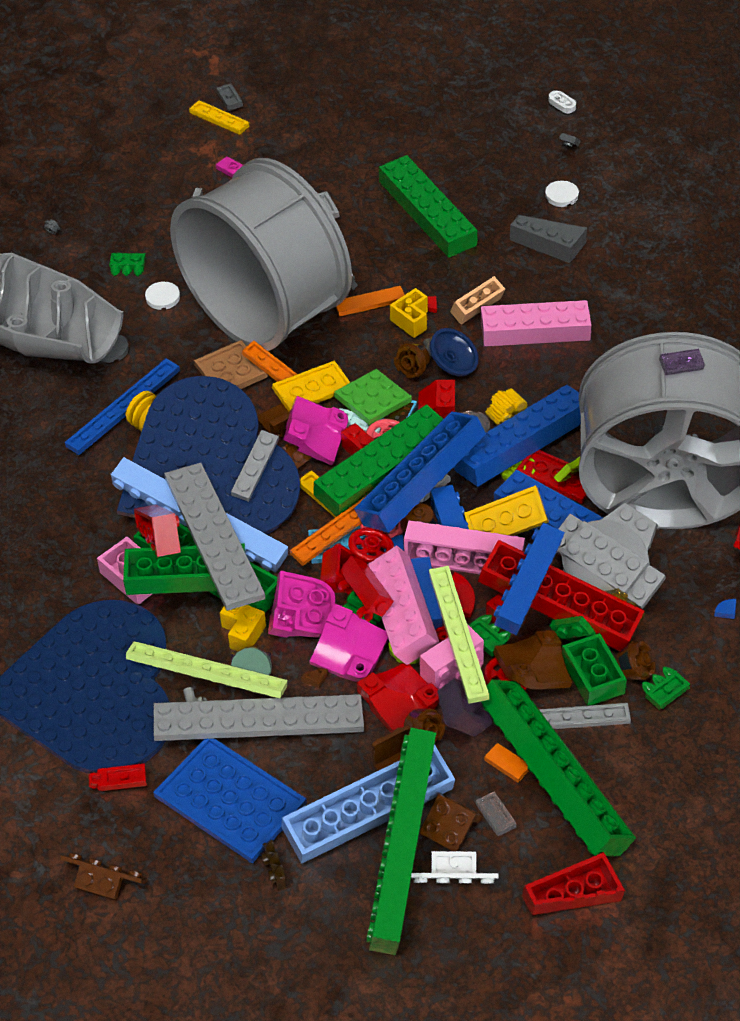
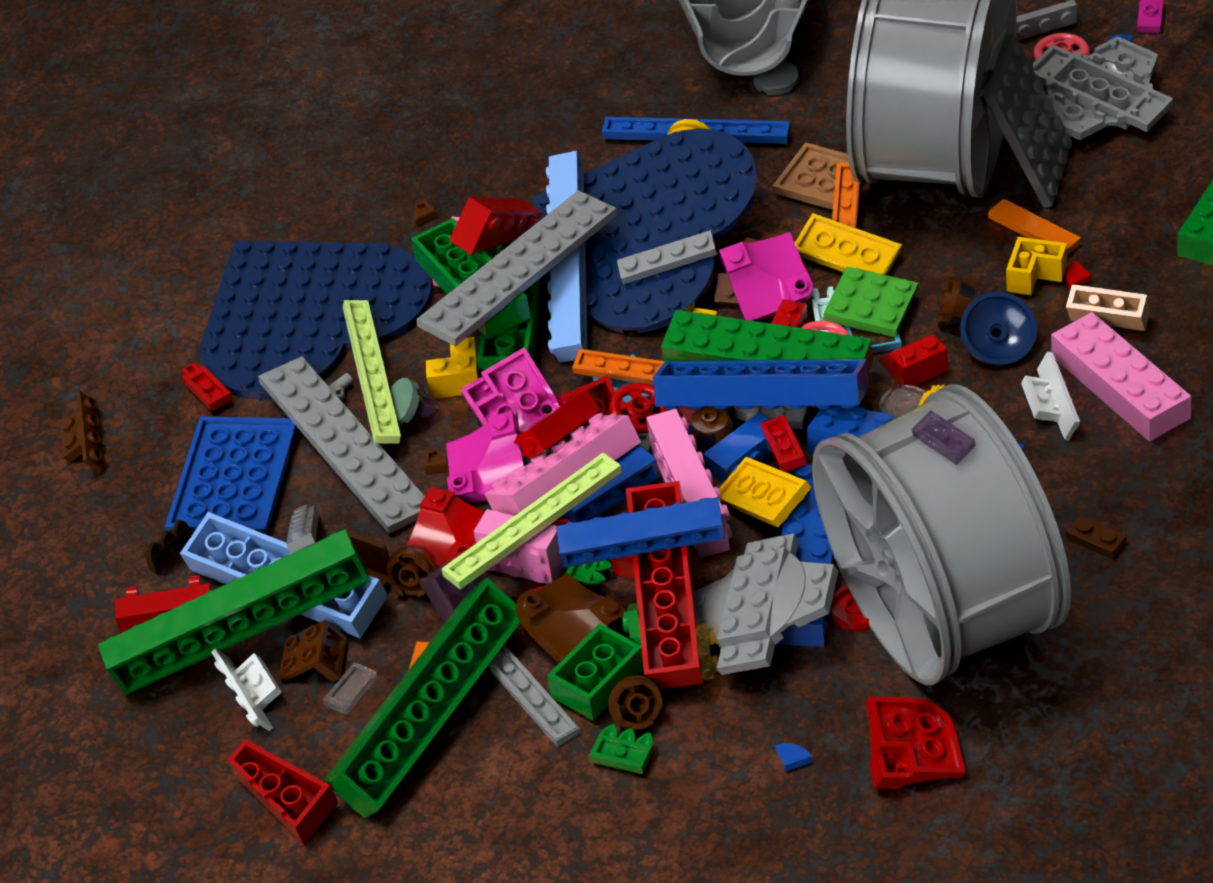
camera: 65 degrees right, 5 degrees down
none -> red brick [115,575,211,634]
none -> light grey plate [286,505,319,554]
none -> reddish brown tile [413,199,437,227]
none -> red plate [760,415,807,472]
none -> white bracket [1021,352,1080,440]

